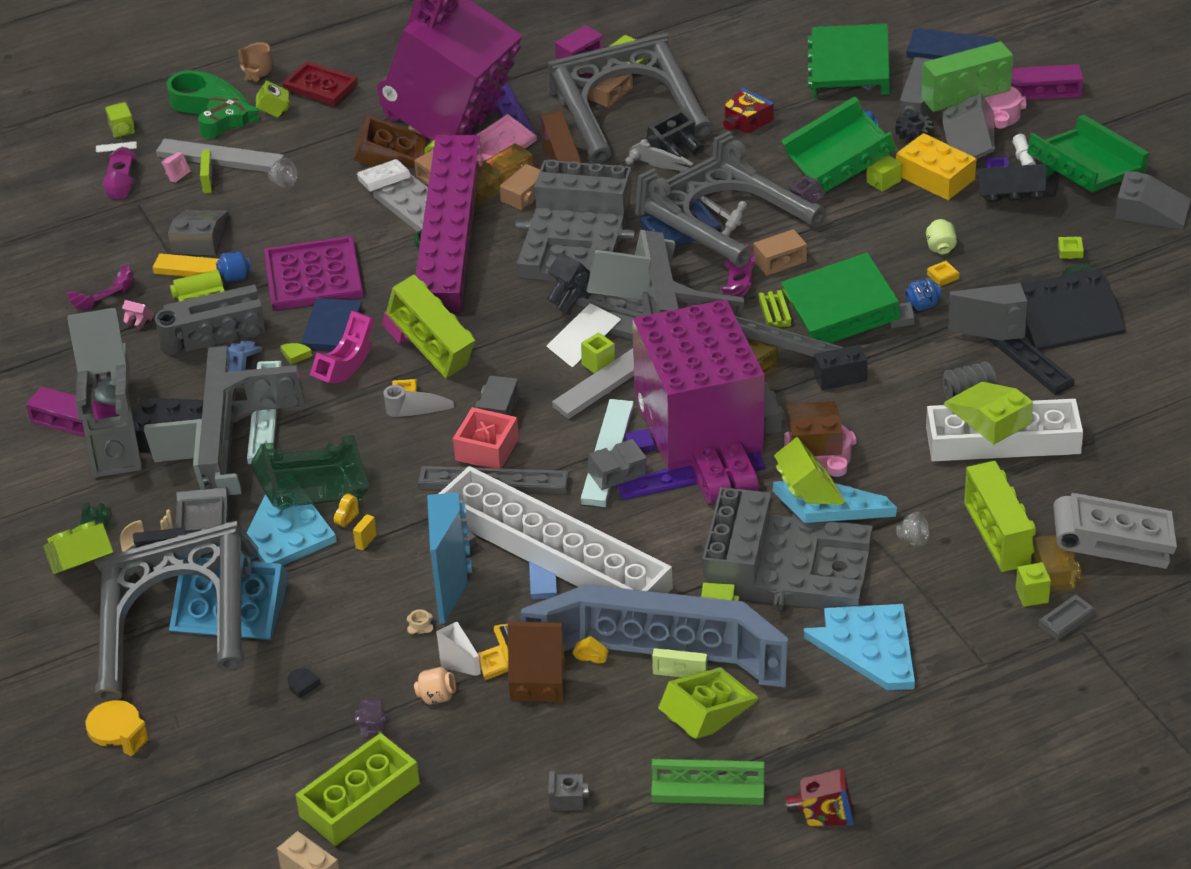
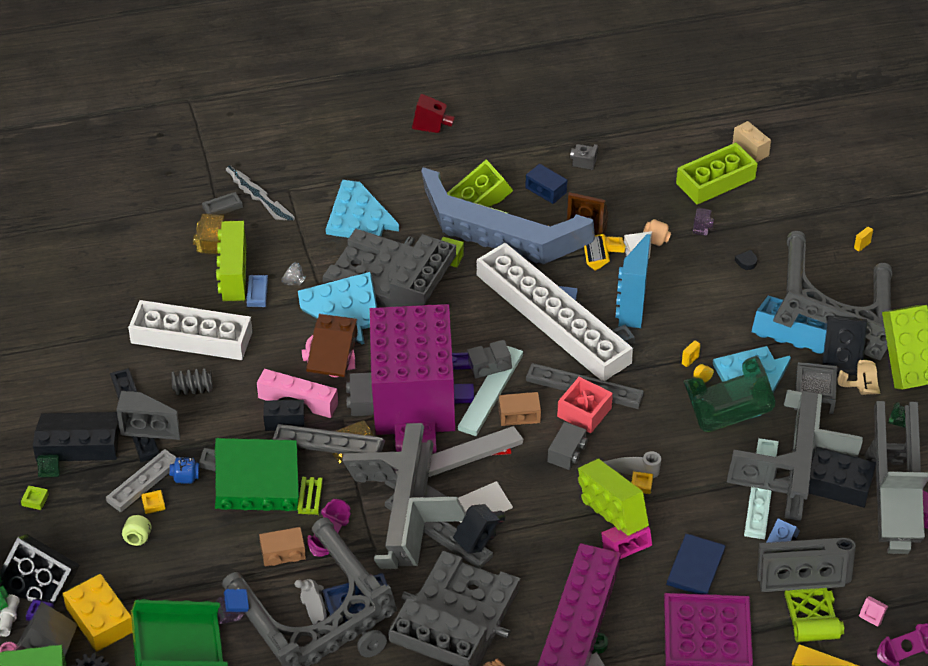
camera: 170 degrees left, 5 degrees up
yellow tile [86,700,140,746] -> none
blue head [216,251,251,283] -> none
lime tile [280,343,312,365] -> none
dark pink arch [310,311,375,383] -> none
tan plate [407,610,433,634] -> none
lime brick [581,332,615,373] -> none
bright green fence [651,759,764,805] -> none
lime slope [774,437,846,505] -> none
lime slope [944,382,1033,445] -> none
lime brick [1016,562,1051,607] -> none
light grey hinge [1053,493,1177,569] -> none
none -> light grey plate [106,449,177,512]
none -> blue tile [224,589,249,612]
none -> light grey sword [226,165,295,220]
none -> medium blue tile [247,275,268,307]
none -> bright pink arch [257,369,338,418]
none -> medium nougat brick [498,392,541,426]
none -> dark blue brick [525,164,567,204]

